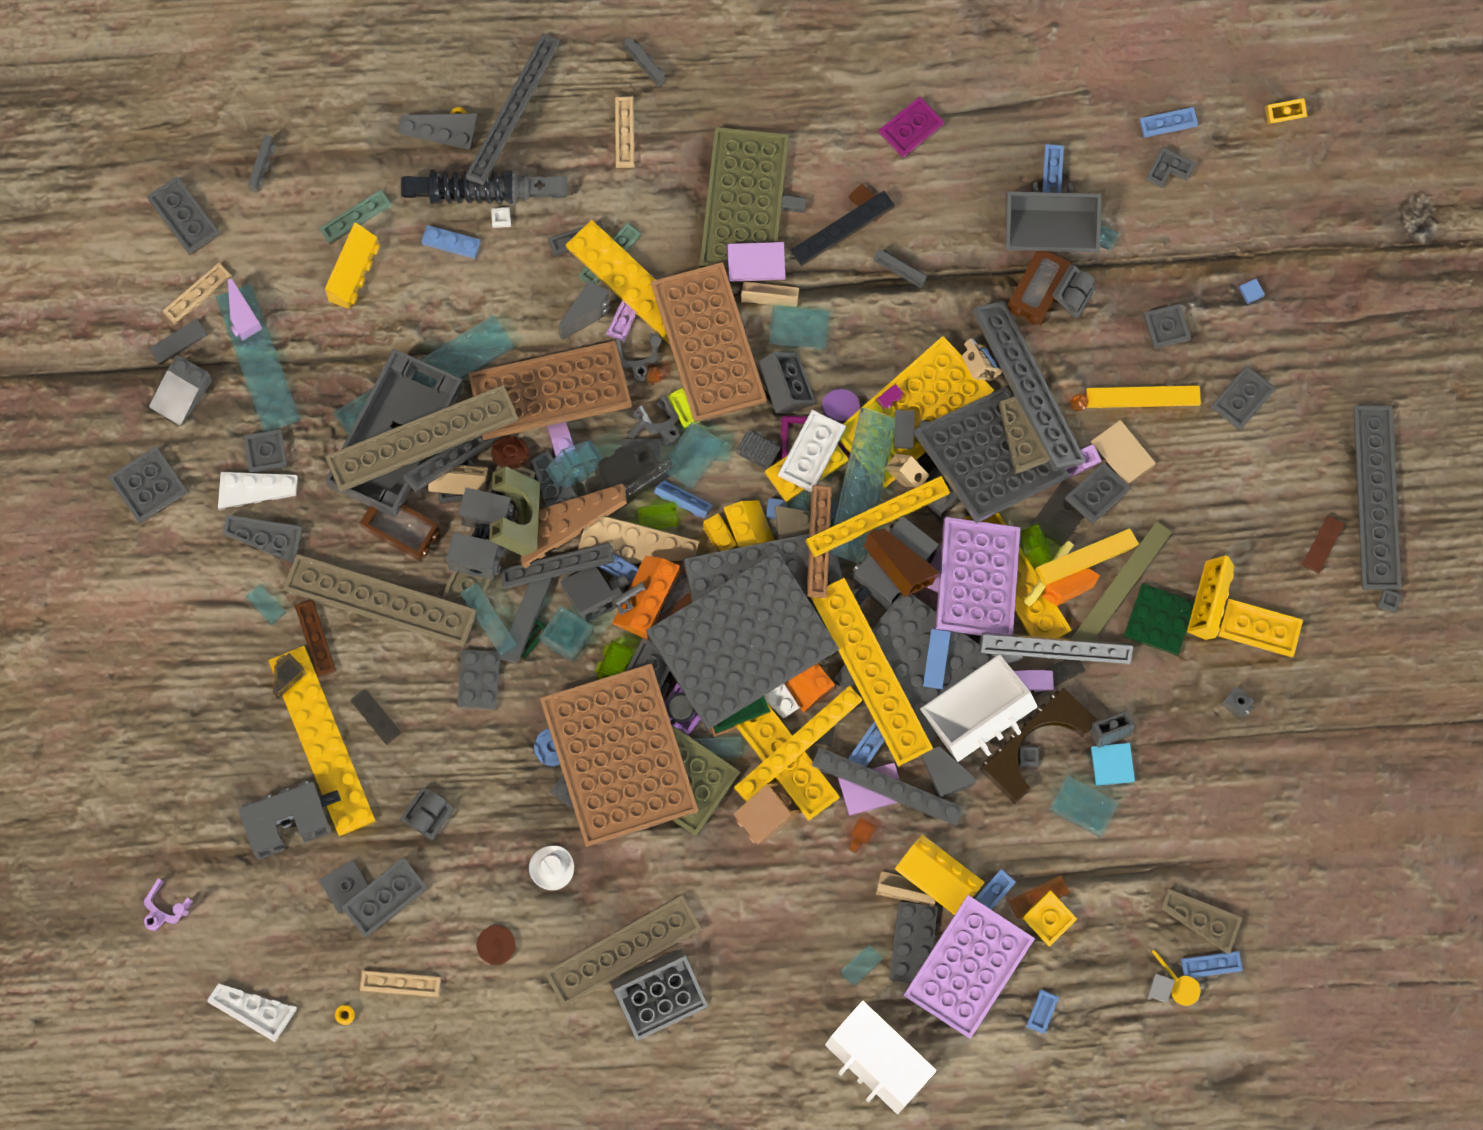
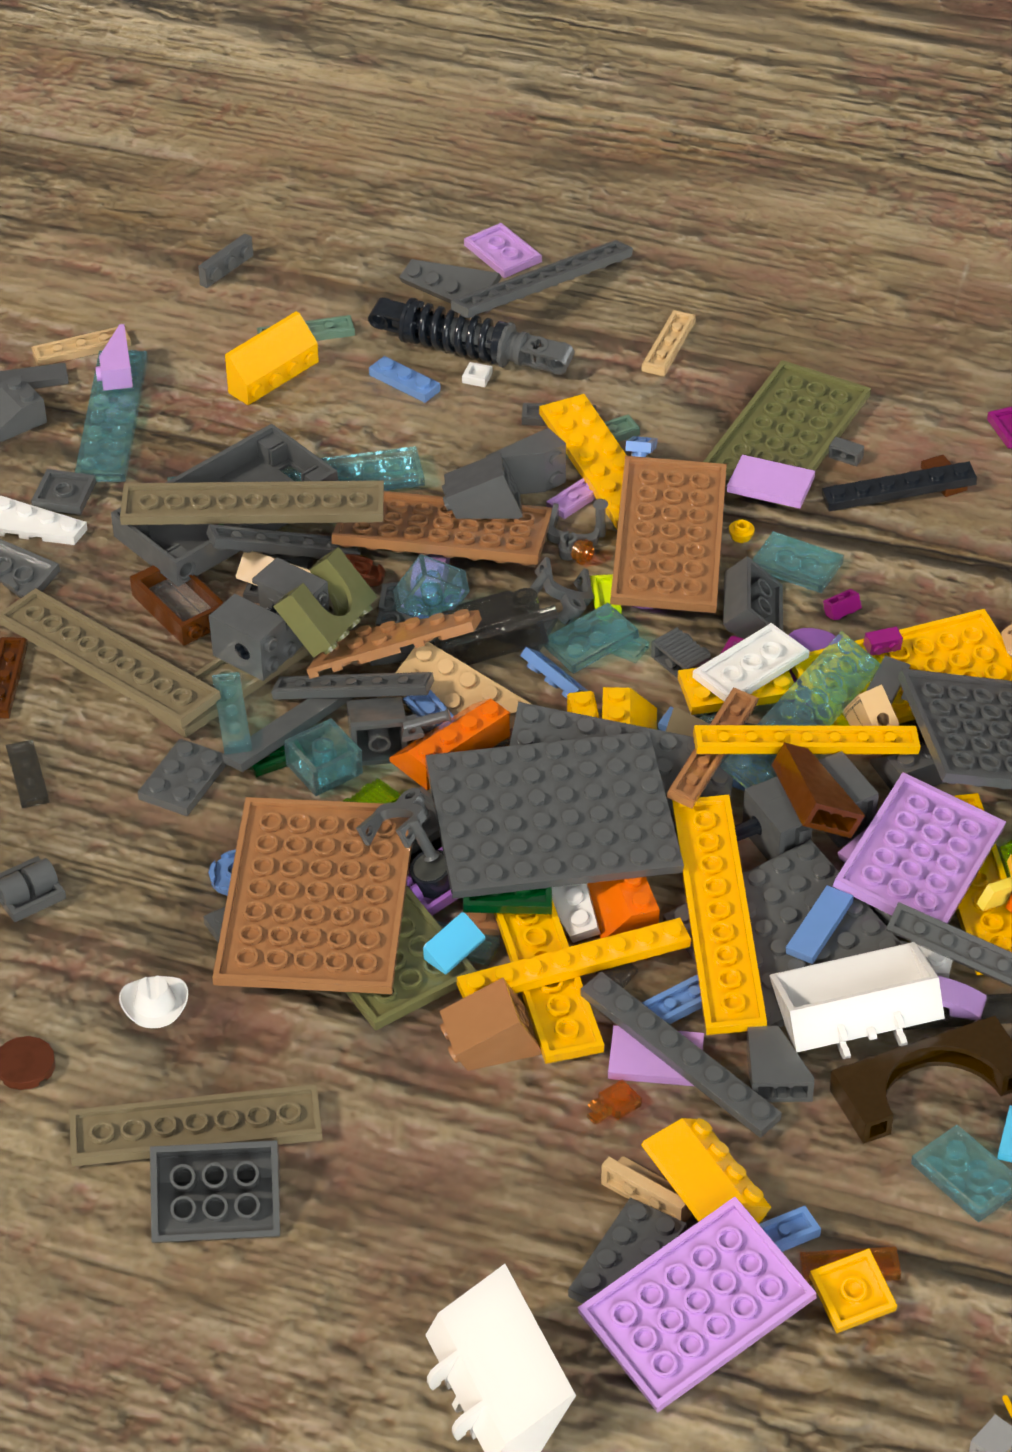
camera: 25 degrees right, 30 degrees down
dark grey plate [146,176,220,255] -> none
dark grey plate [624,37,665,88] -> none
clear neon green hinge [637,502,678,529] -> none
tan panel [741,282,799,308] -> none
clear light blue tile [840,945,882,987] -> none
dark grey plate [874,249,927,289] -> none
dark grey tile [1019,746,1039,767] -> none
medium blue tile [1026,990,1059,1034] -> none
none -> dark grey piece [356,788,440,862]
none -> medium azure slope [423,912,486,975]
none -> dark grey slope [442,452,523,519]
none -> lavender tile [464,223,542,278]
none -> medium blue plate [625,436,658,457]
none -> yellow plate [729,519,755,543]
none -> magenta piece [823,589,862,620]

